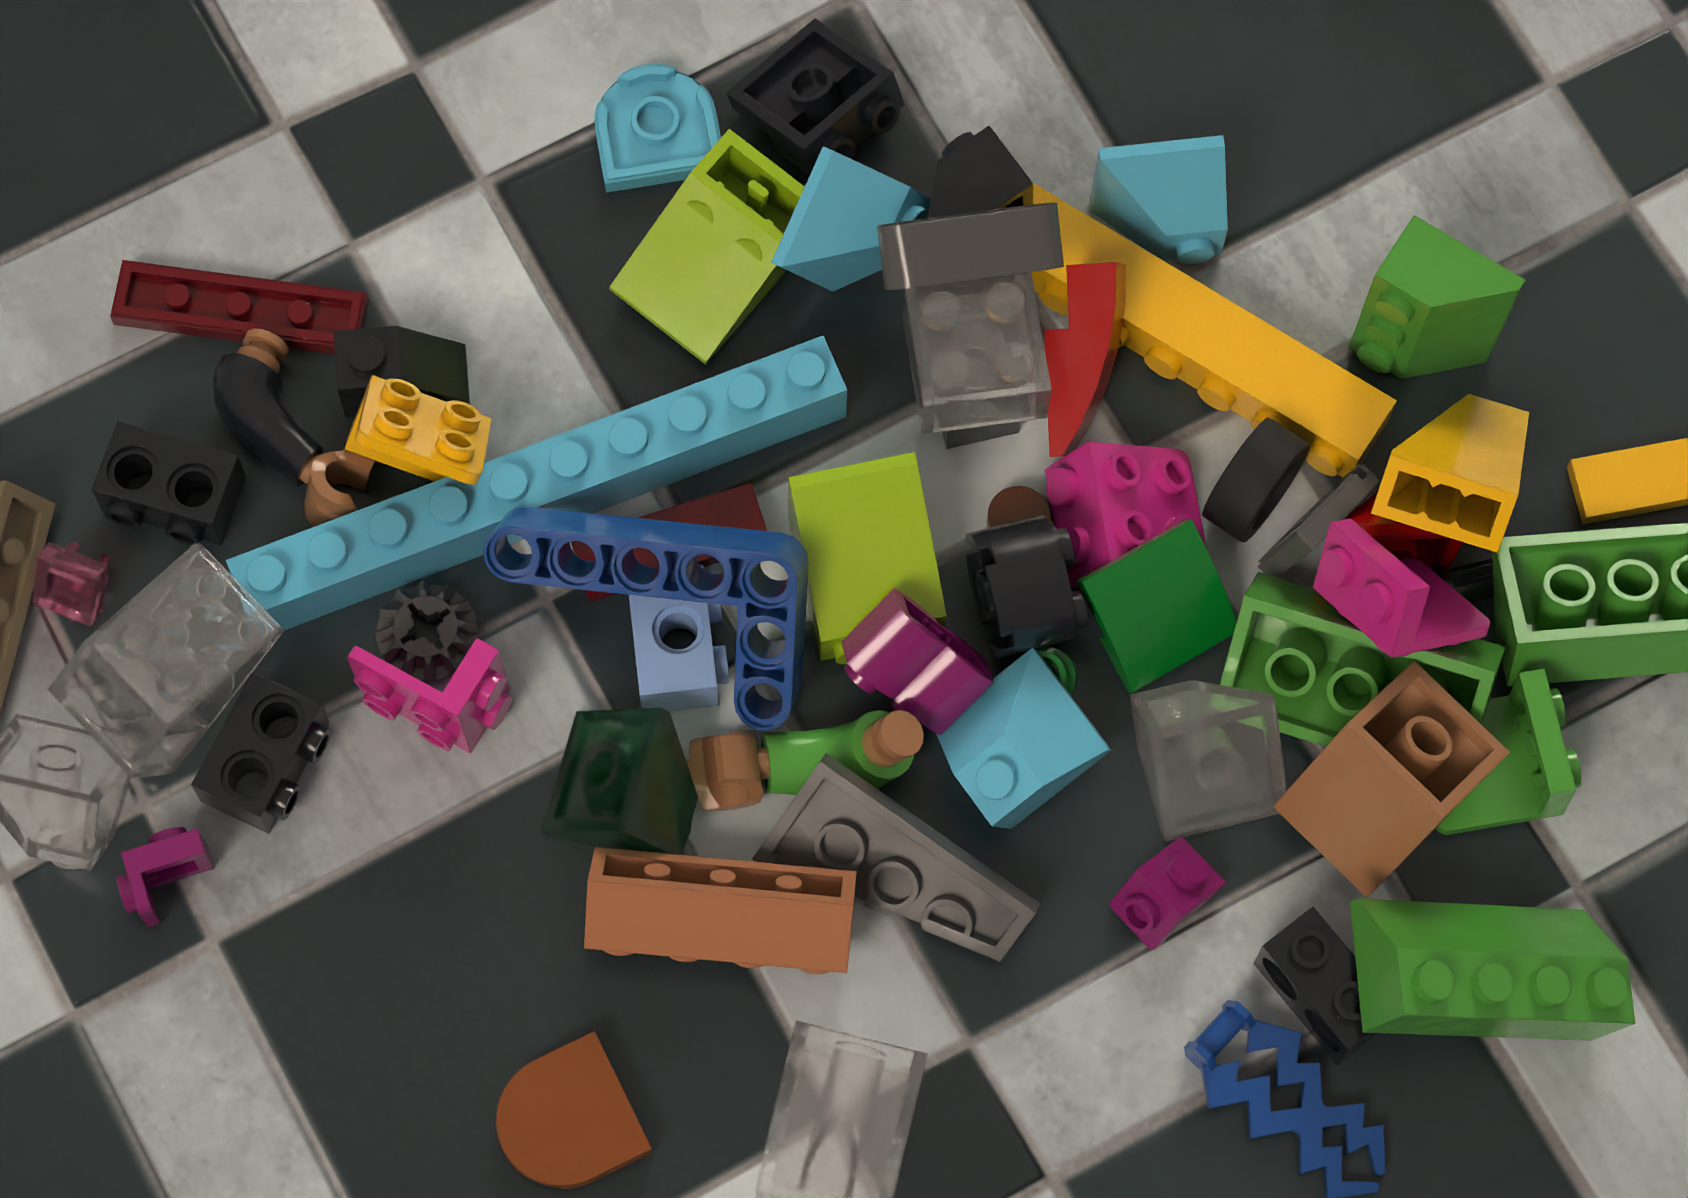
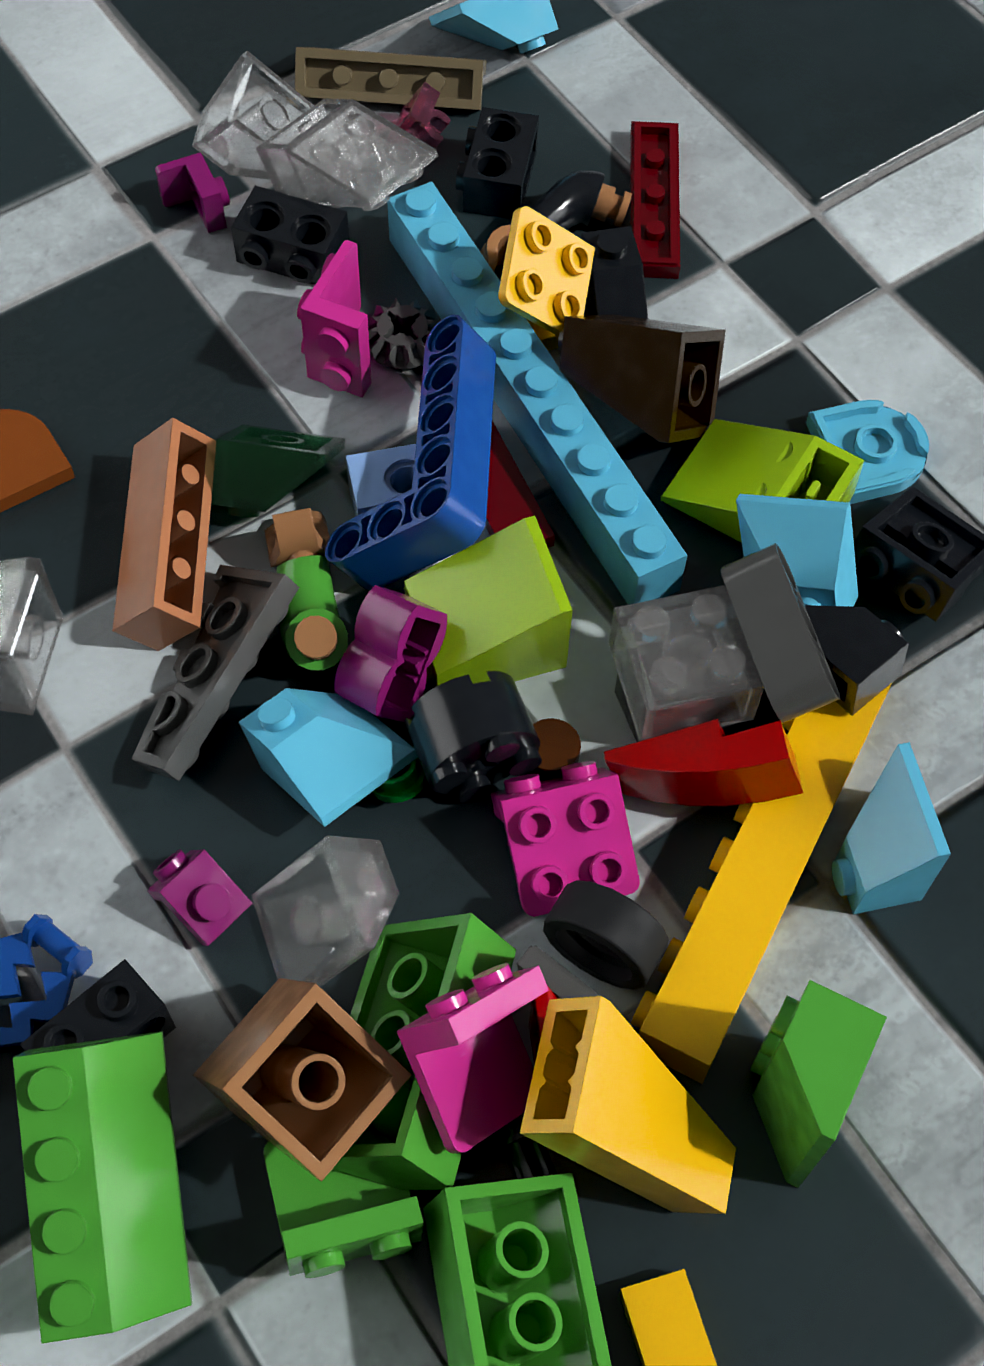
camera: 85 degrees right, 10 degrees down
green slope [1076,519,1237,693] -> none
none -> dark brown slope [558,314,726,443]

